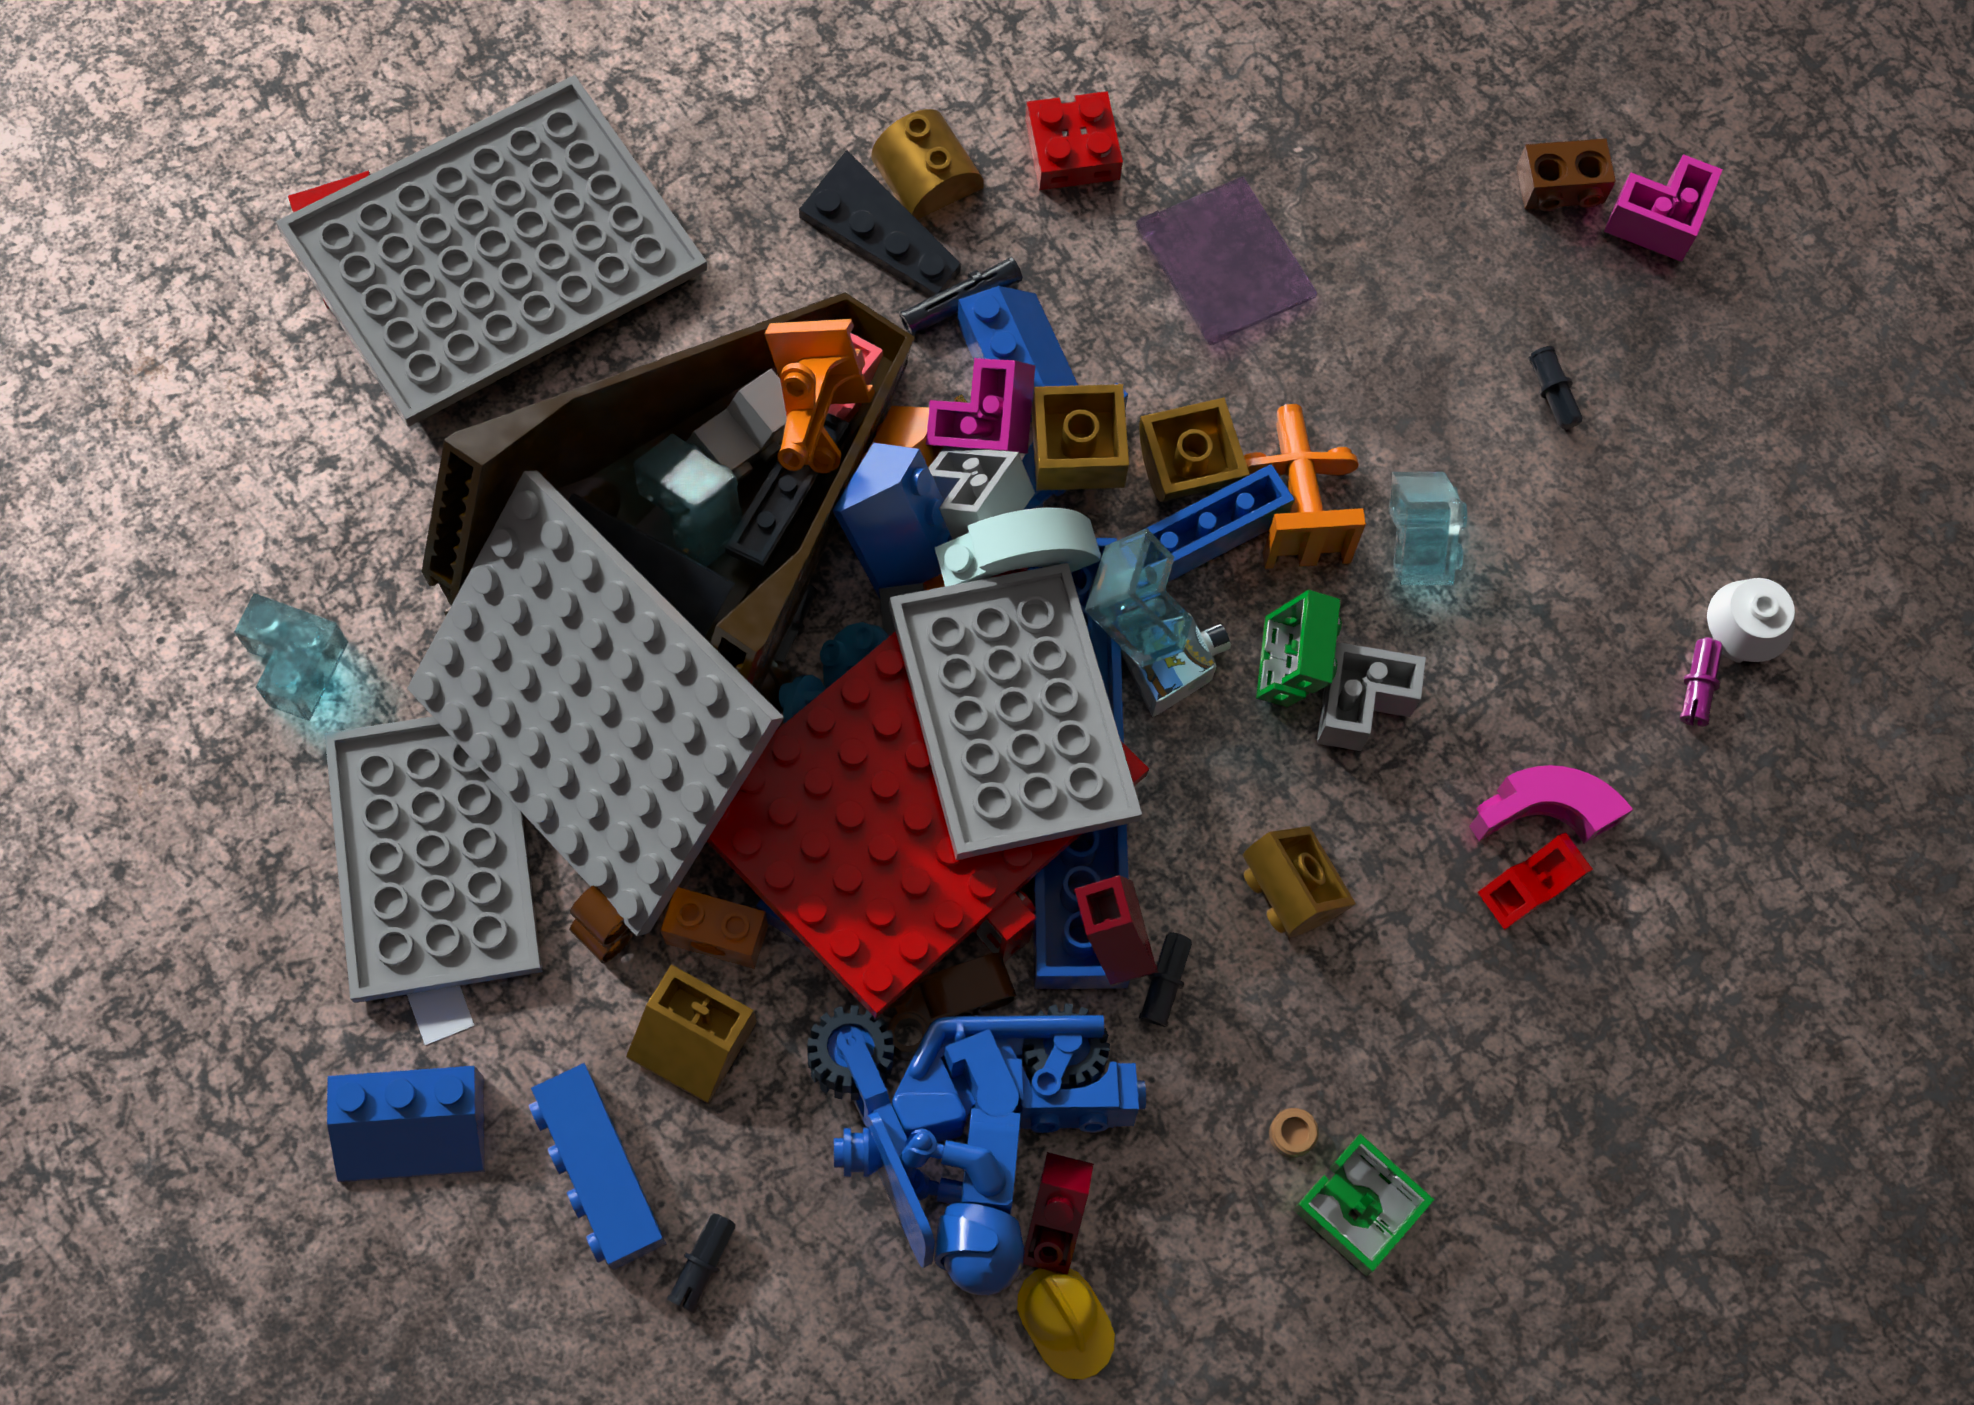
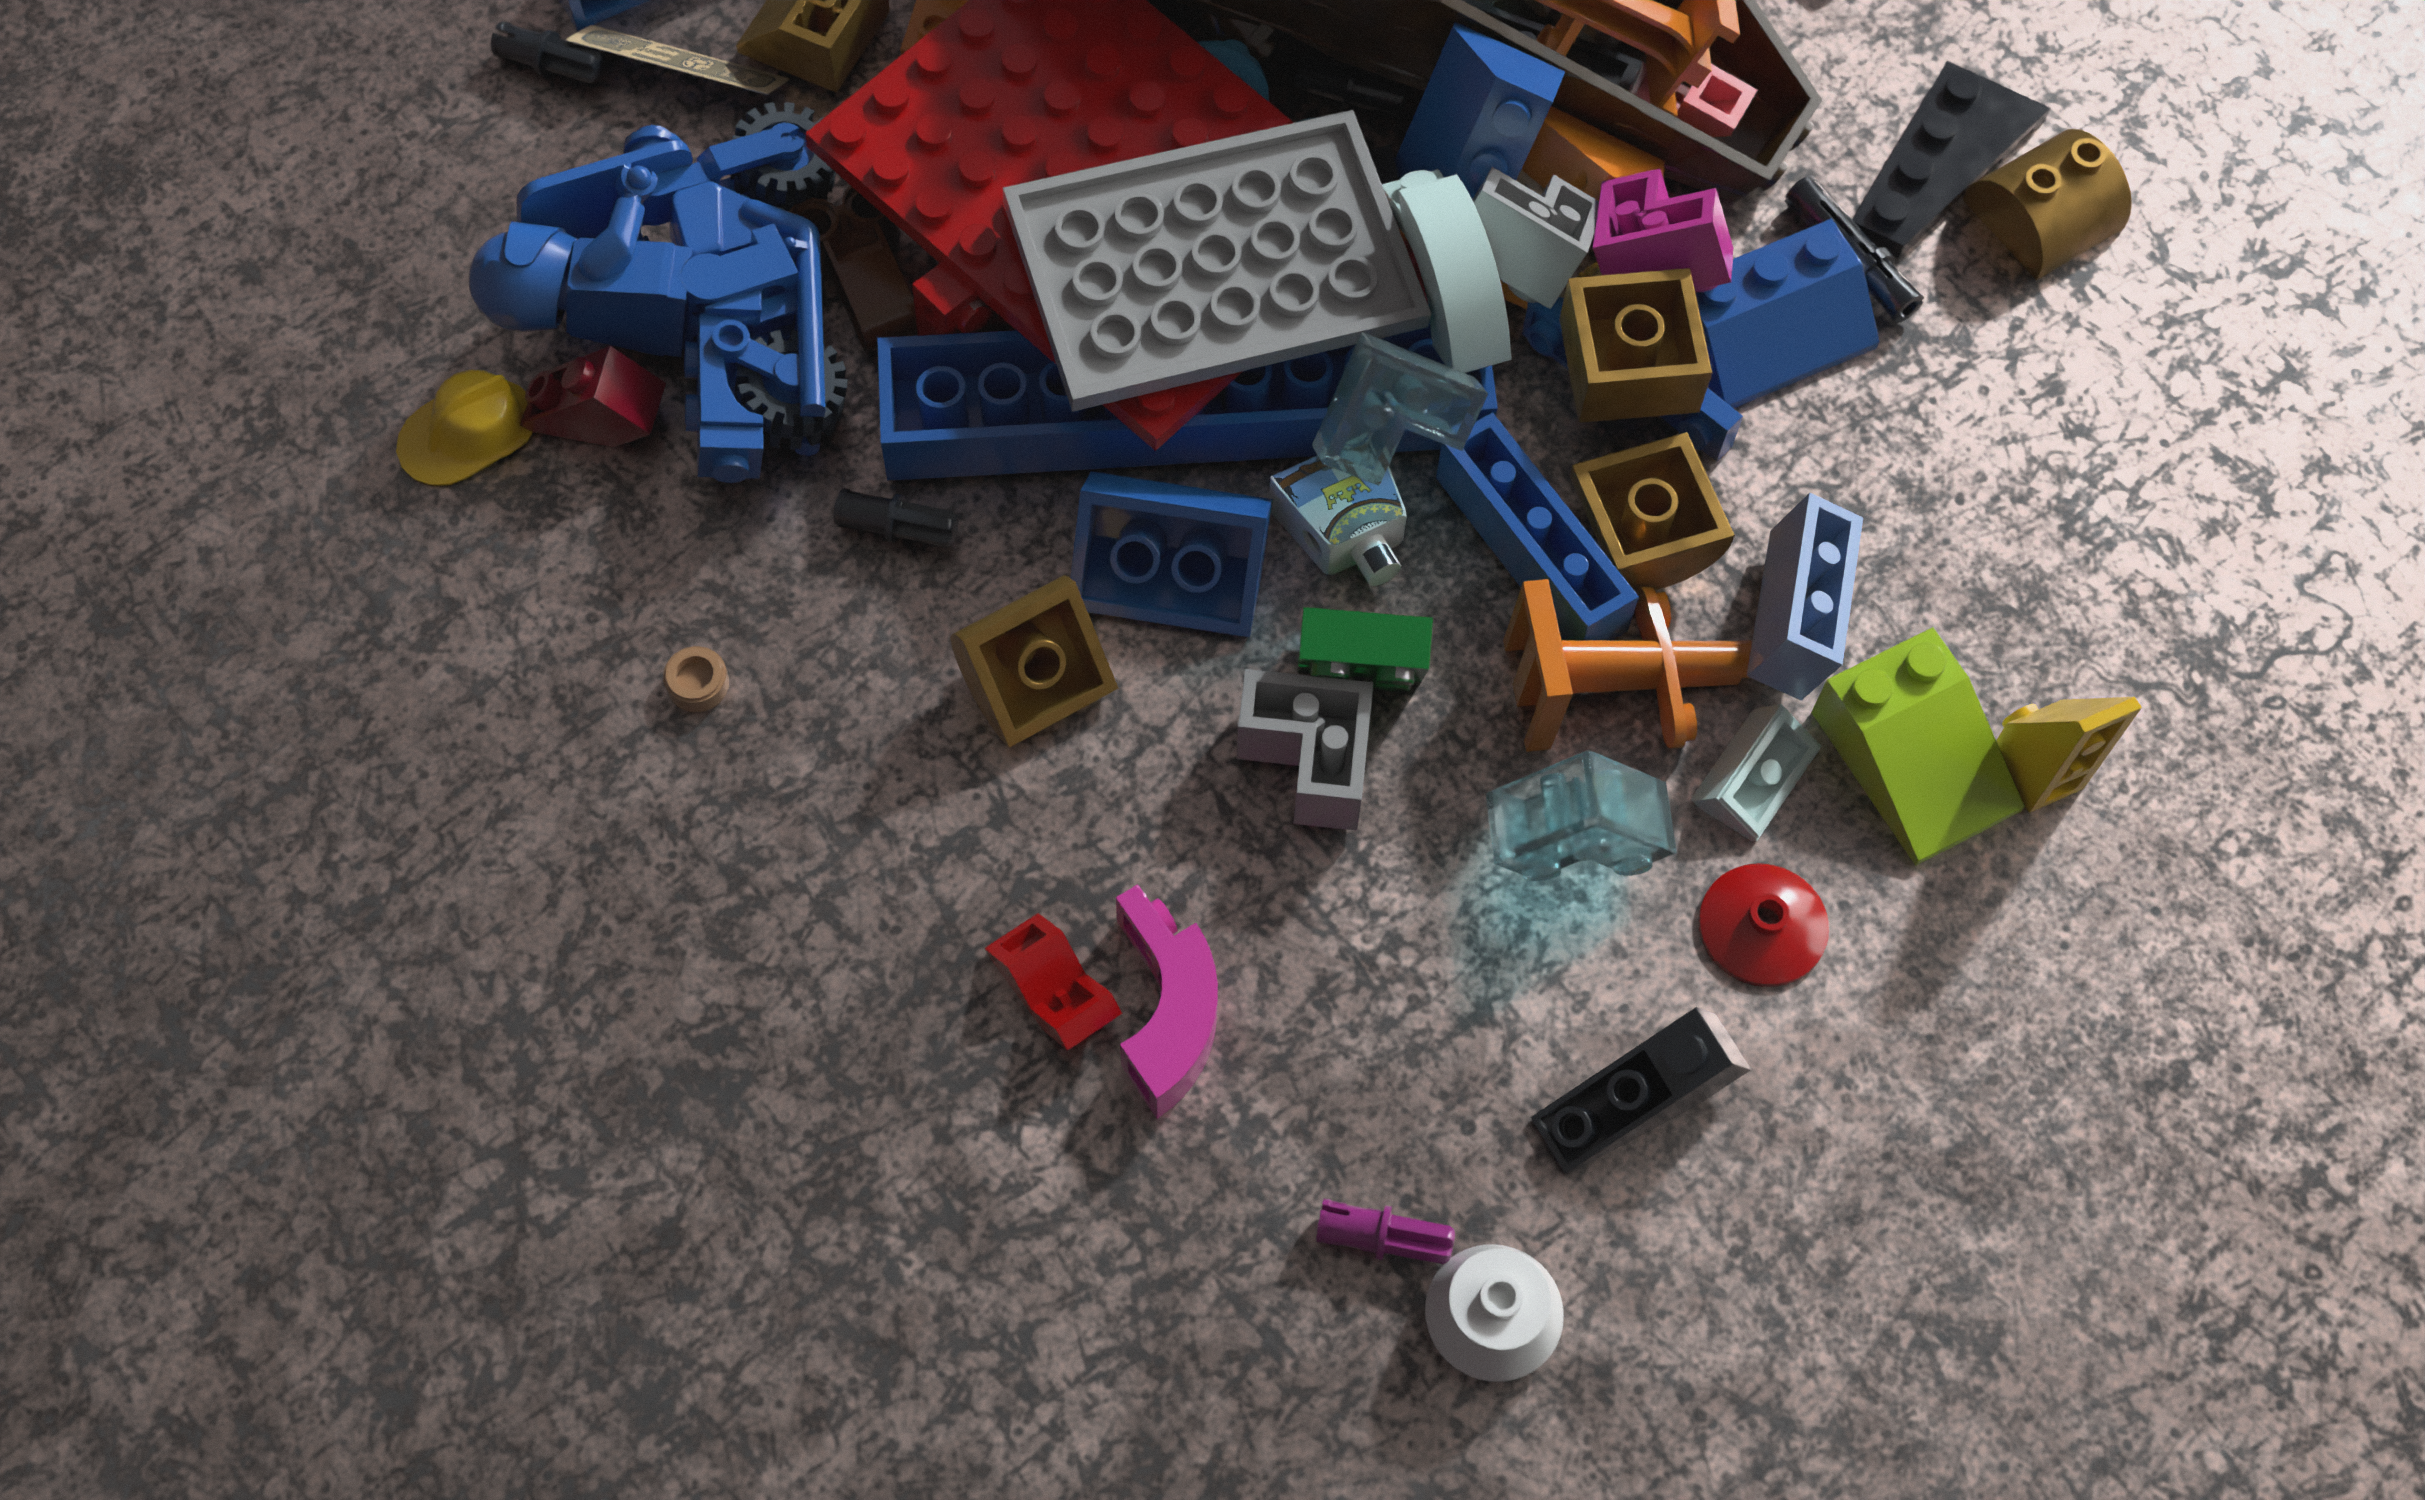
camera: 90 degrees right, 5 degrees down
red piece [1025,91,1123,190] -> none
dark red slope [1074,875,1158,986] -> none
clear purple piece [1135,176,1318,345] -> none
piece [1293,1133,1434,1276] -> none
reddish brown brick [1516,138,1616,211] -> none
black axle [1528,346,1583,430] -> none
dark pink brick [1604,154,1723,262] -> none
none -> sticker [565,25,790,95]
none -> blue slope [1070,472,1273,637]
none -> black slope [1531,1007,1751,1175]
none -> light aqua slope [1691,704,1822,841]
none -> red dish [1698,863,1829,987]
none -> medium blue brick [1747,493,1863,701]
none -> lime slope [1811,627,2024,866]
none -> yellow slope [1996,697,2142,813]

